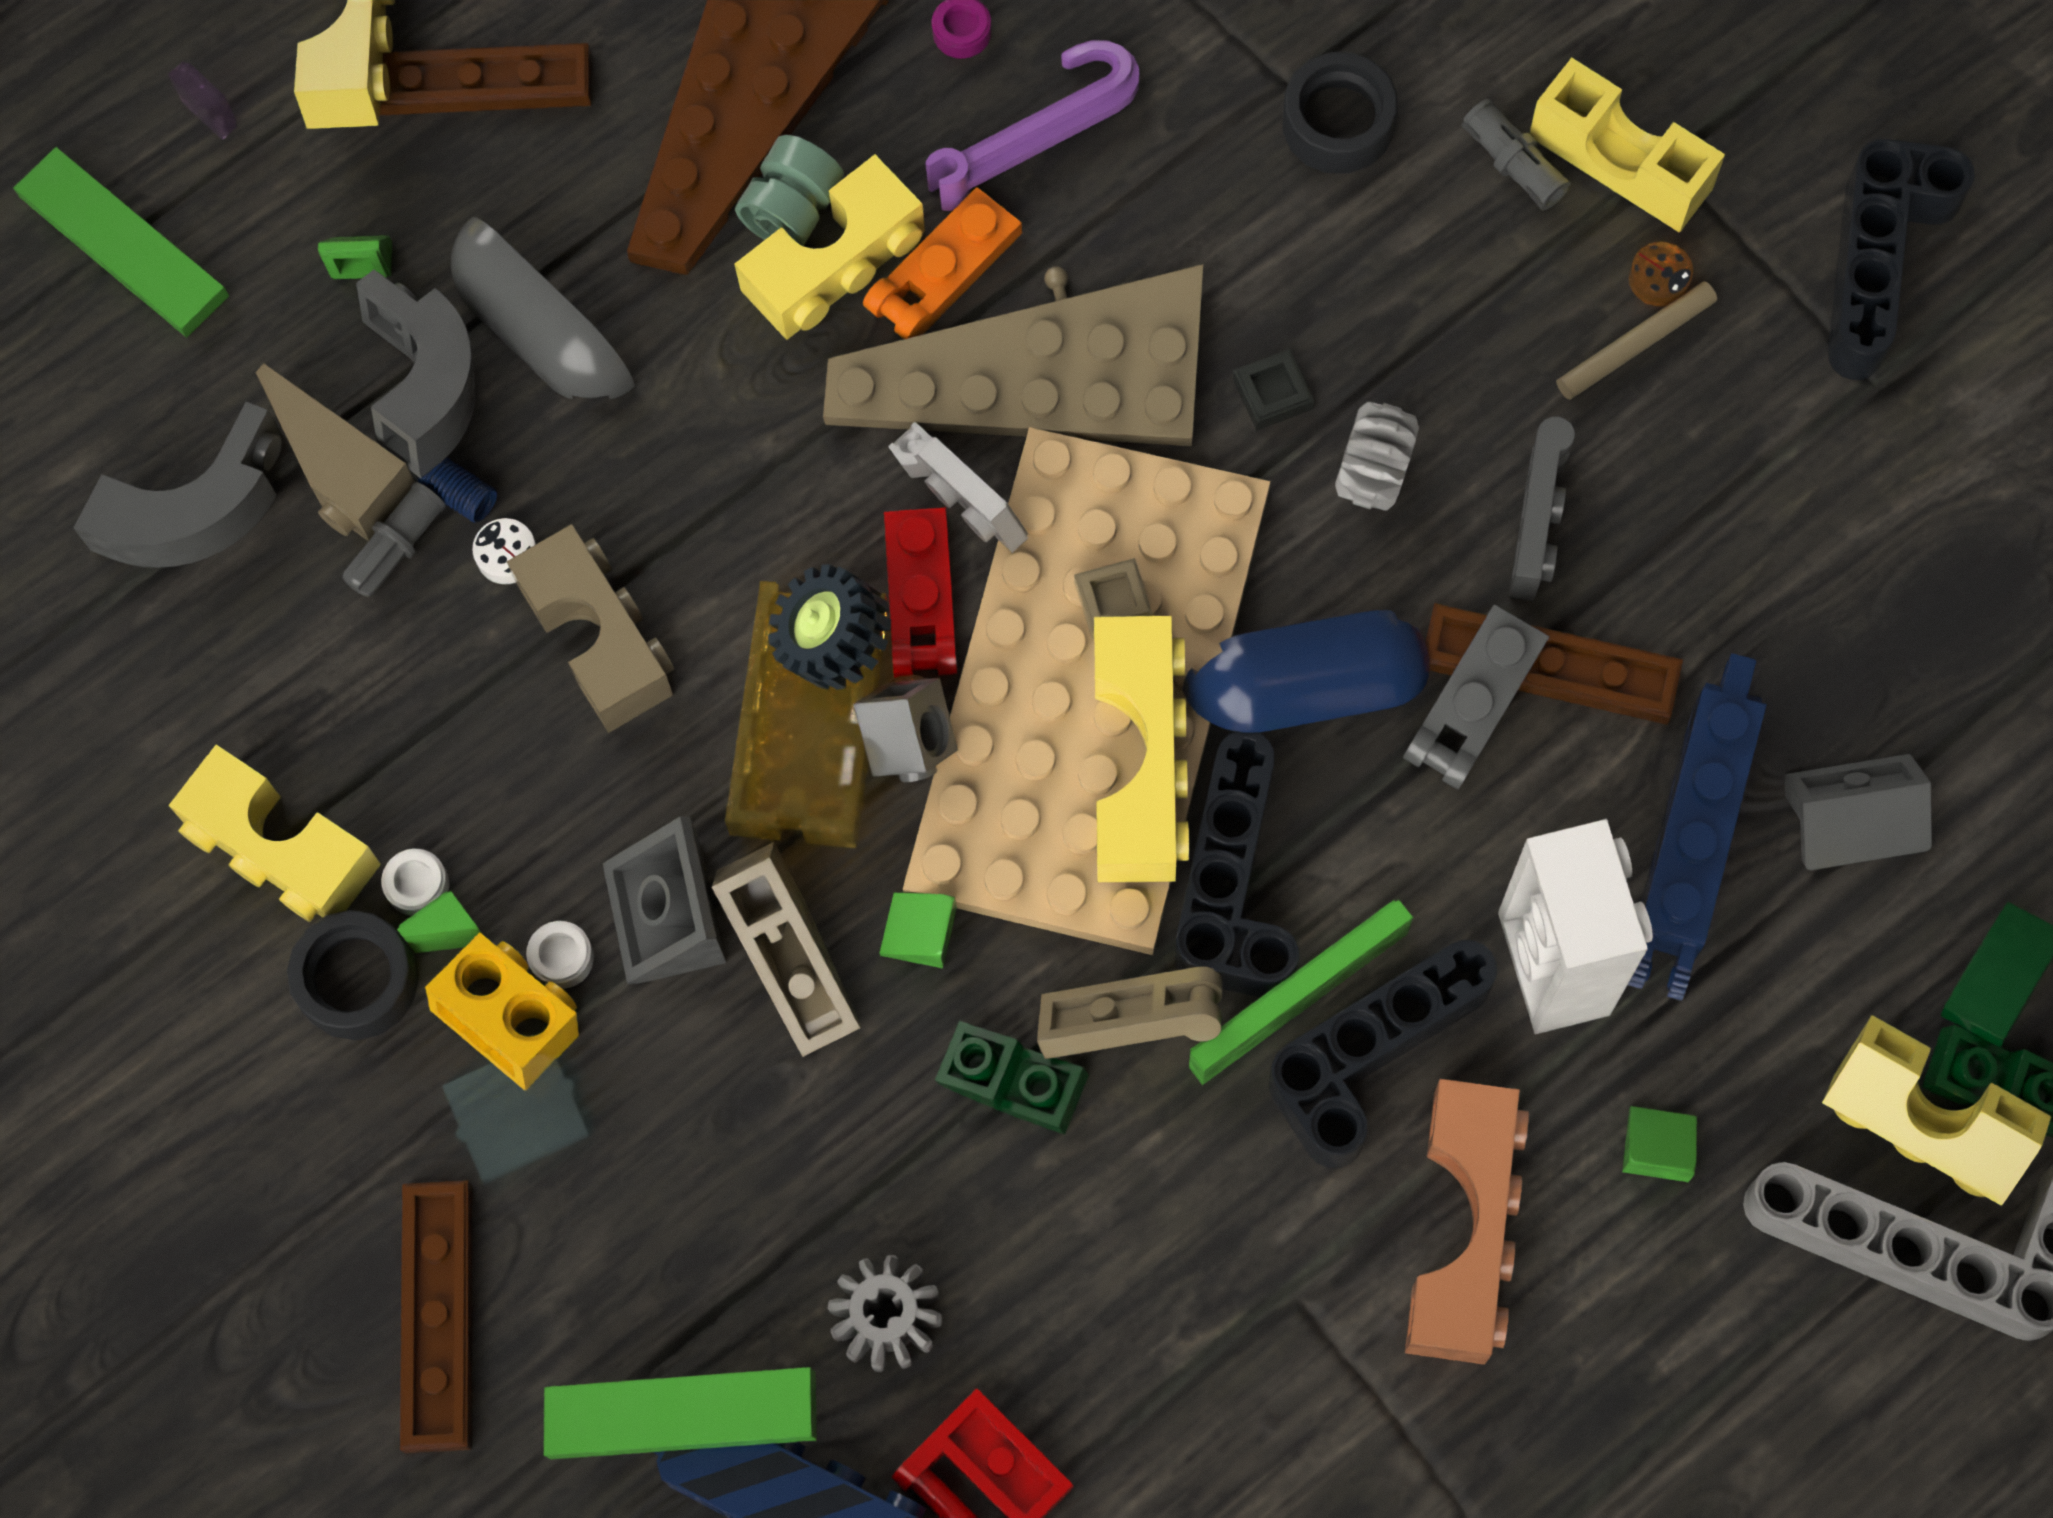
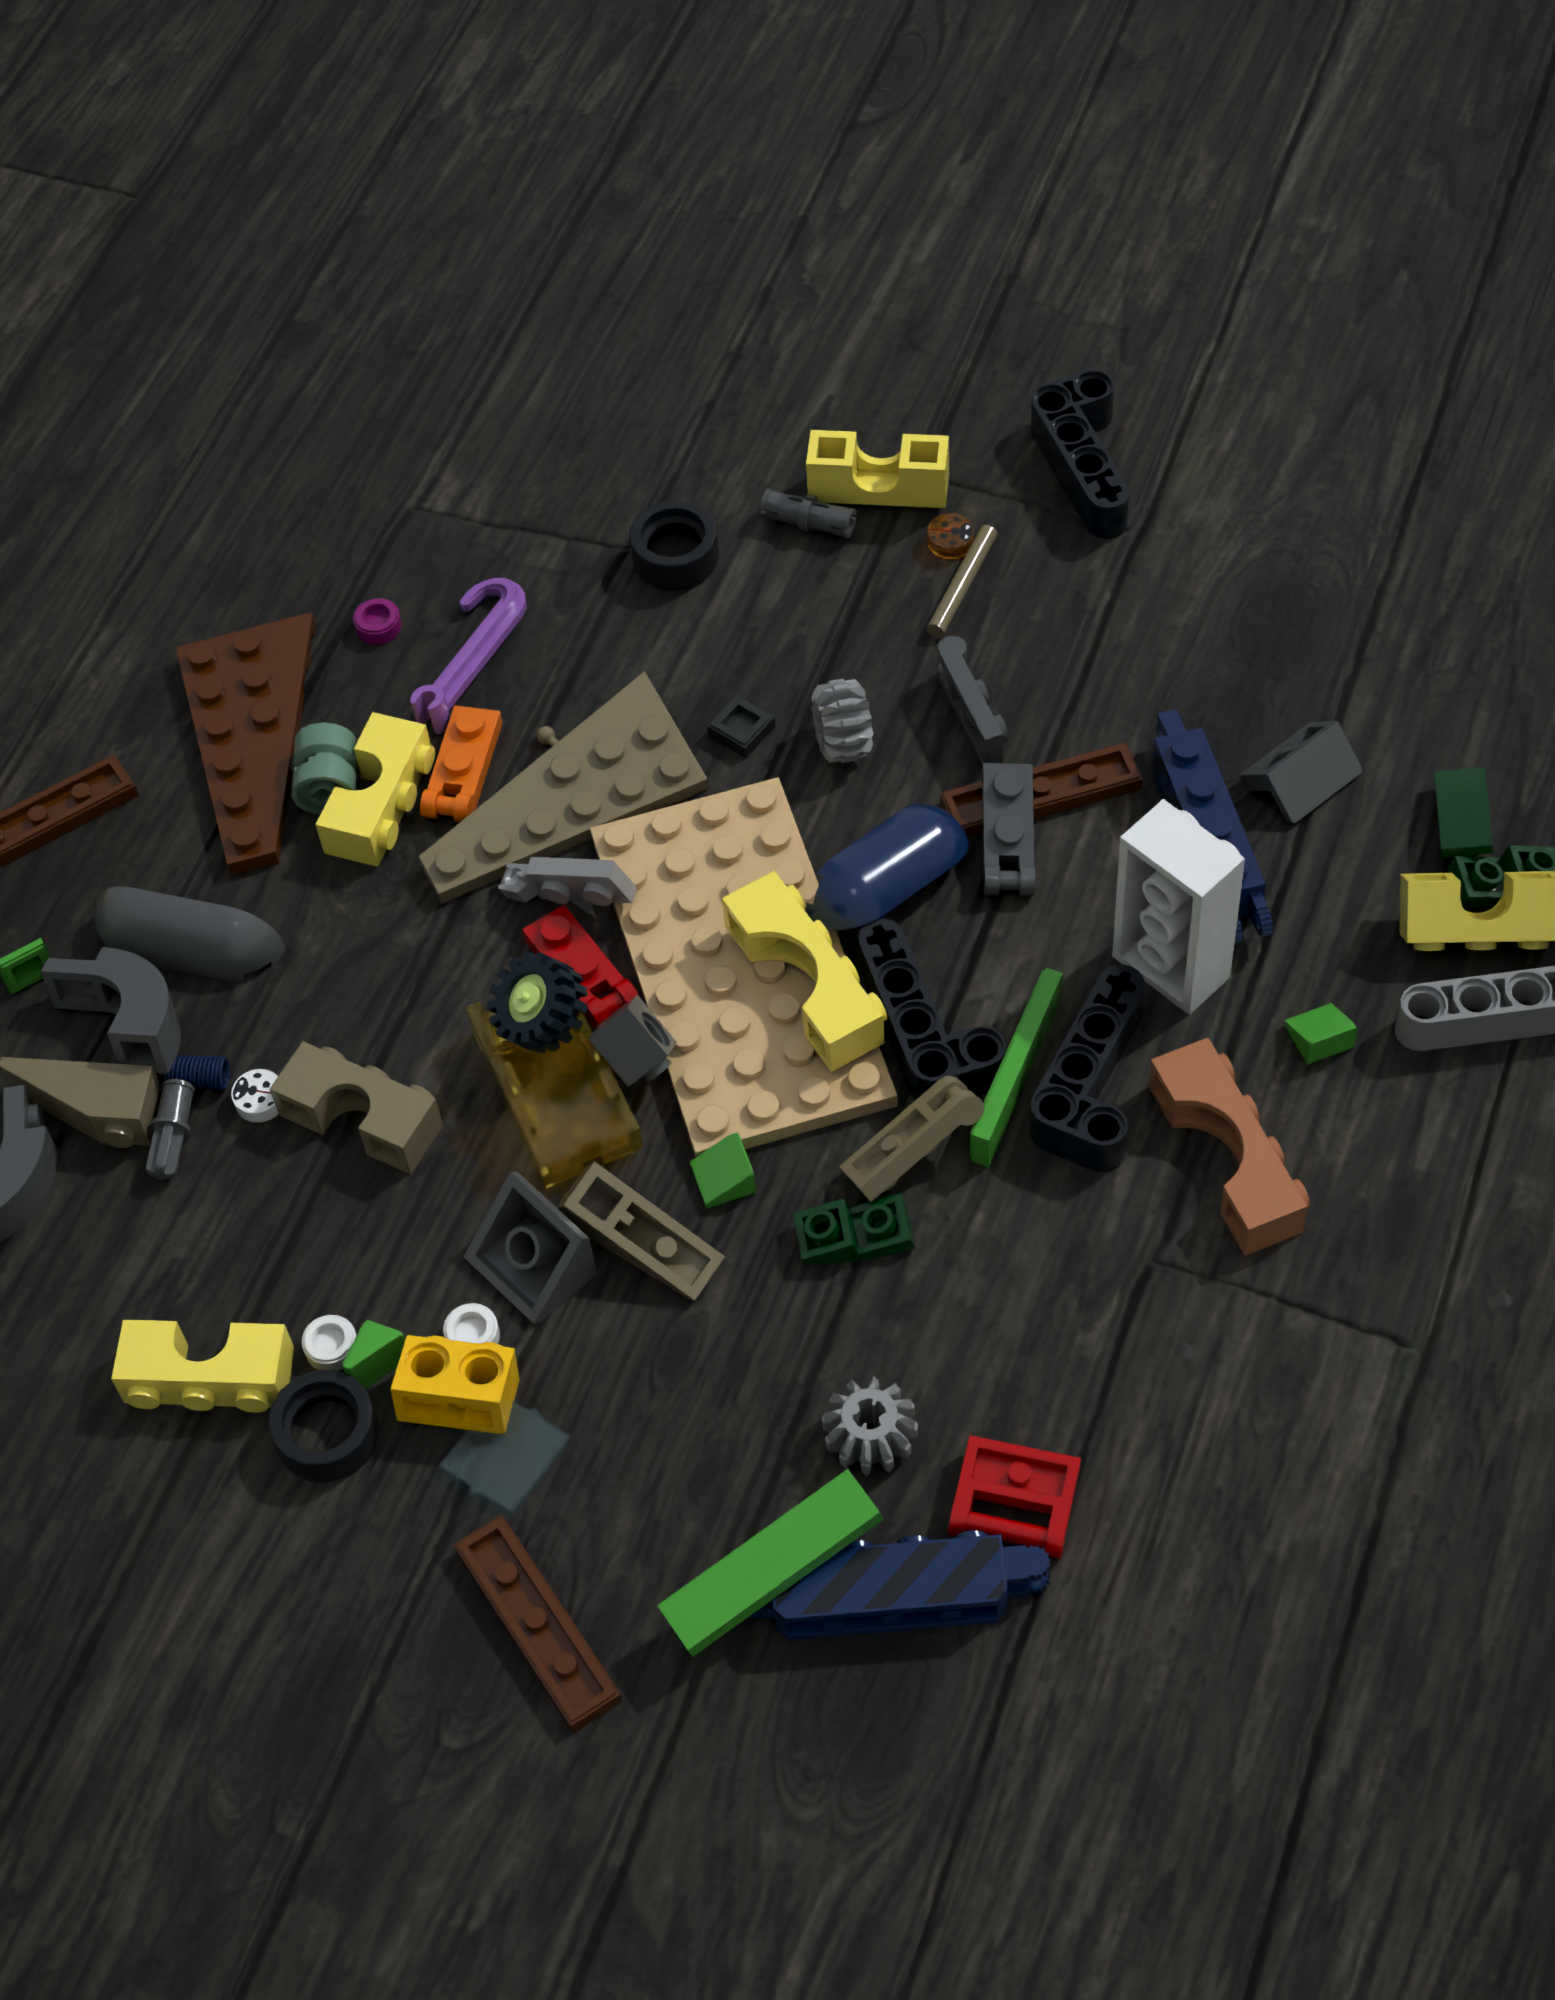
camera: 30 degrees left, 15 degrees down
dark tan tile [1074,558,1153,639] -> none

